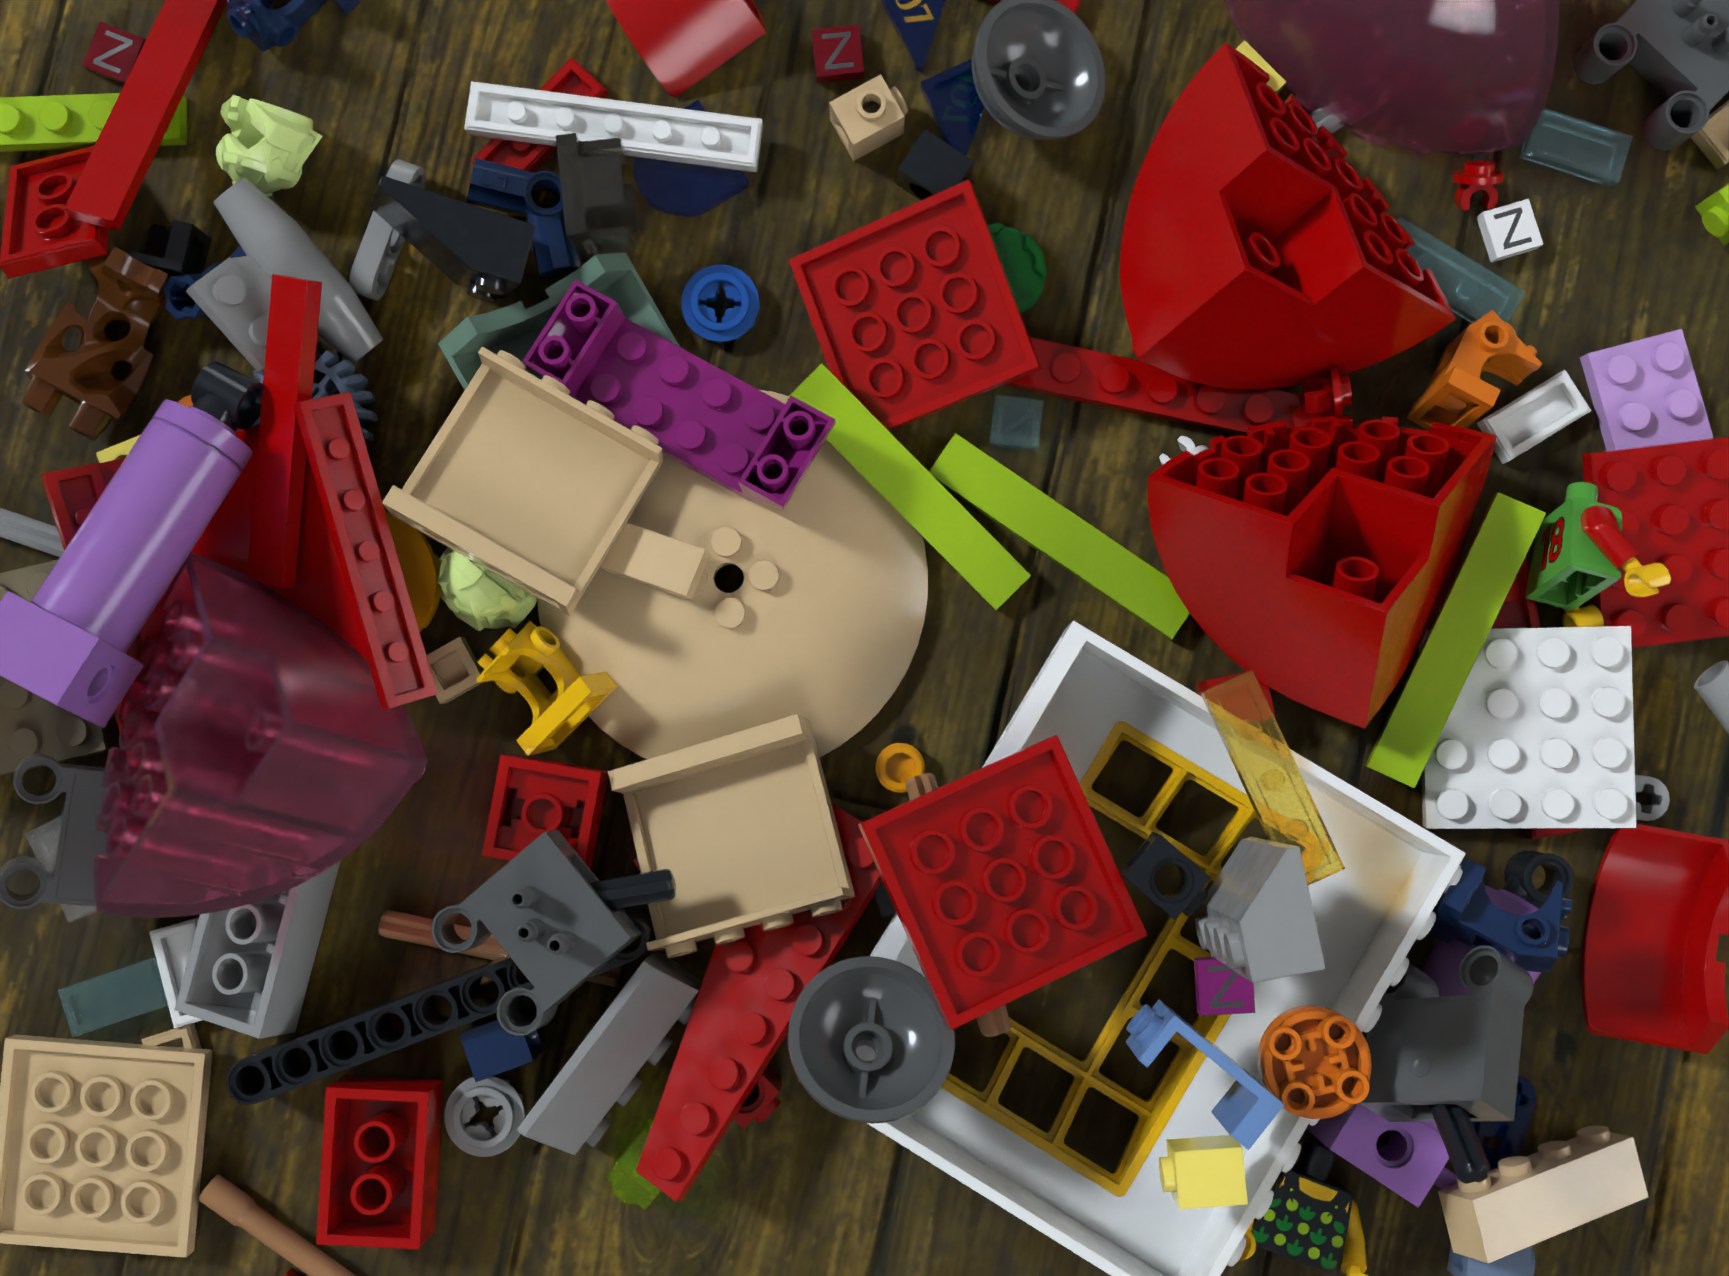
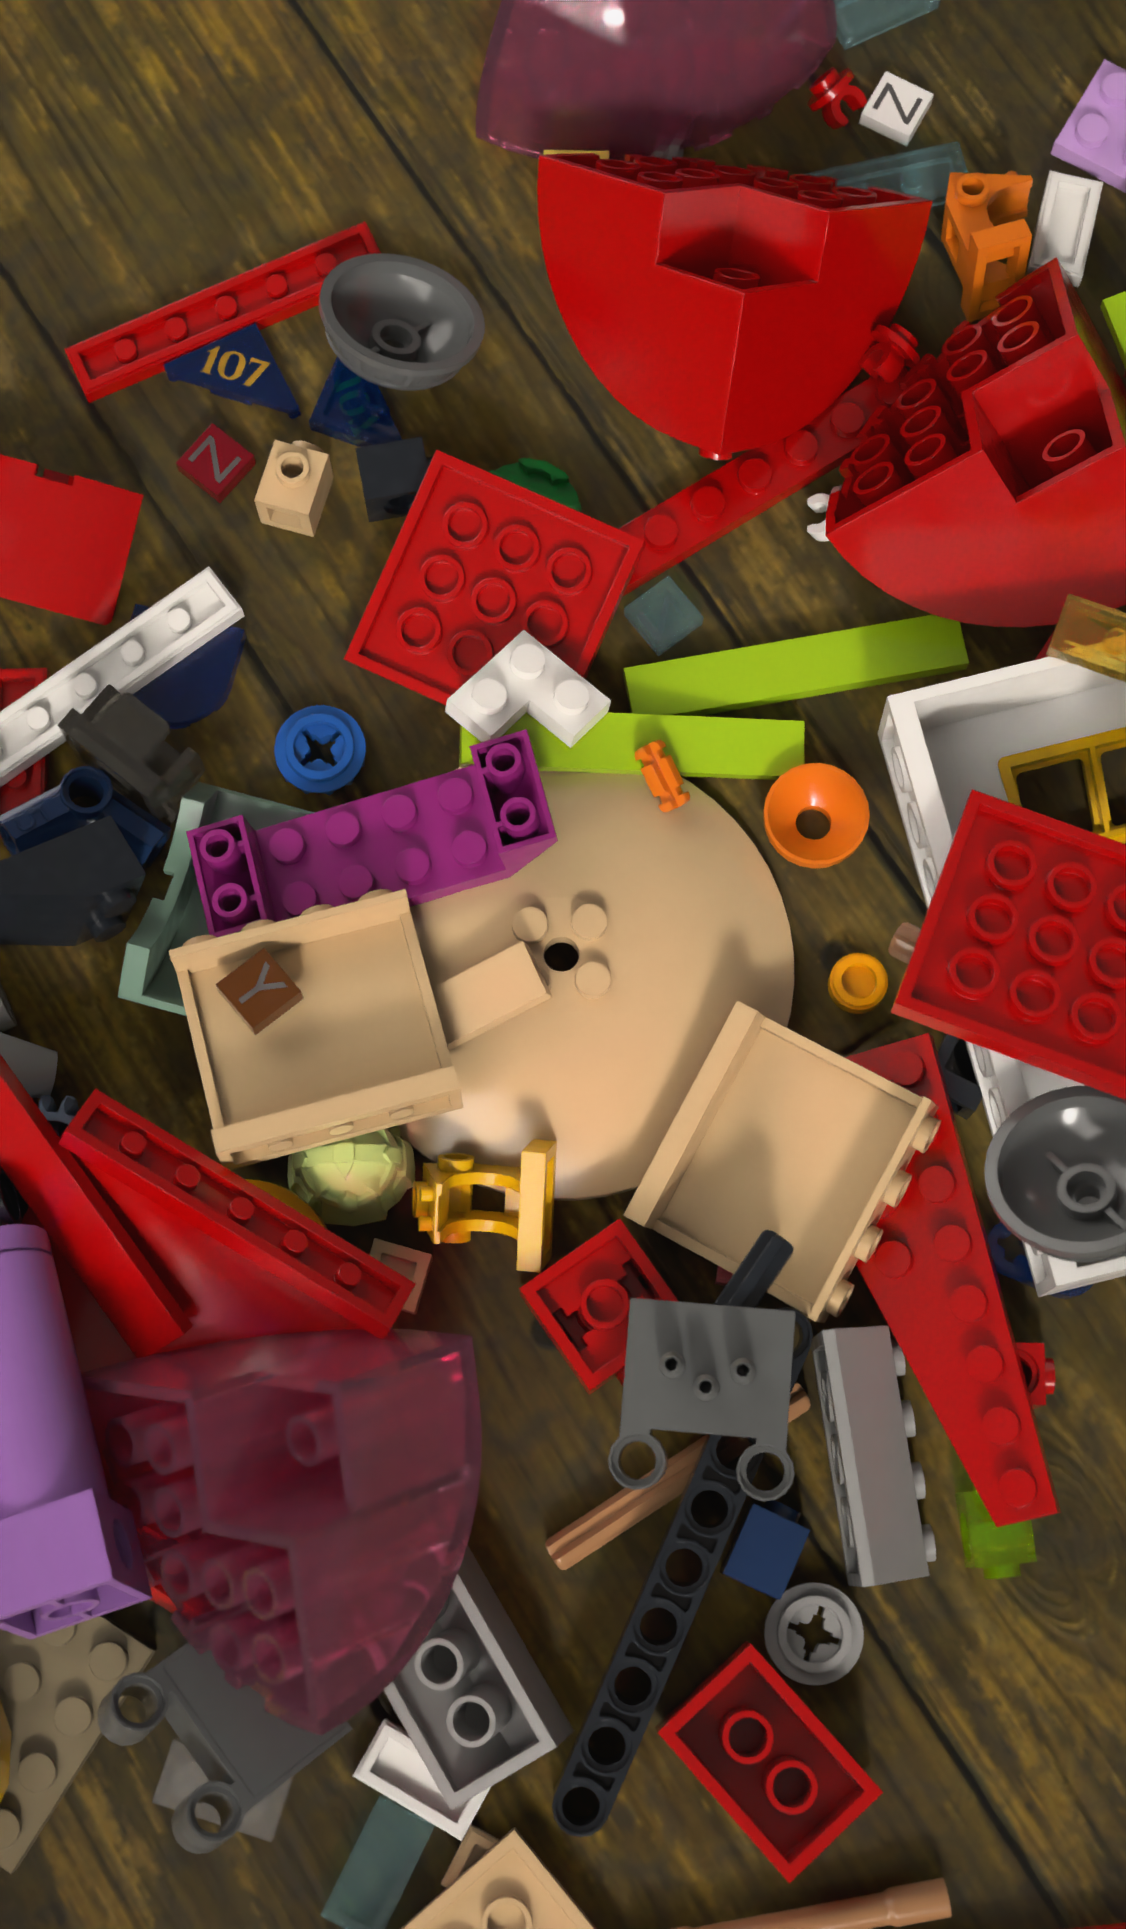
camera: 45 degrees left, 10 degrees down
none -> reddish brown tile [216,948,304,1035]
none -> white plate [445,630,611,748]
none -> orange piece [634,740,690,812]
none -> orange piece [763,763,870,869]

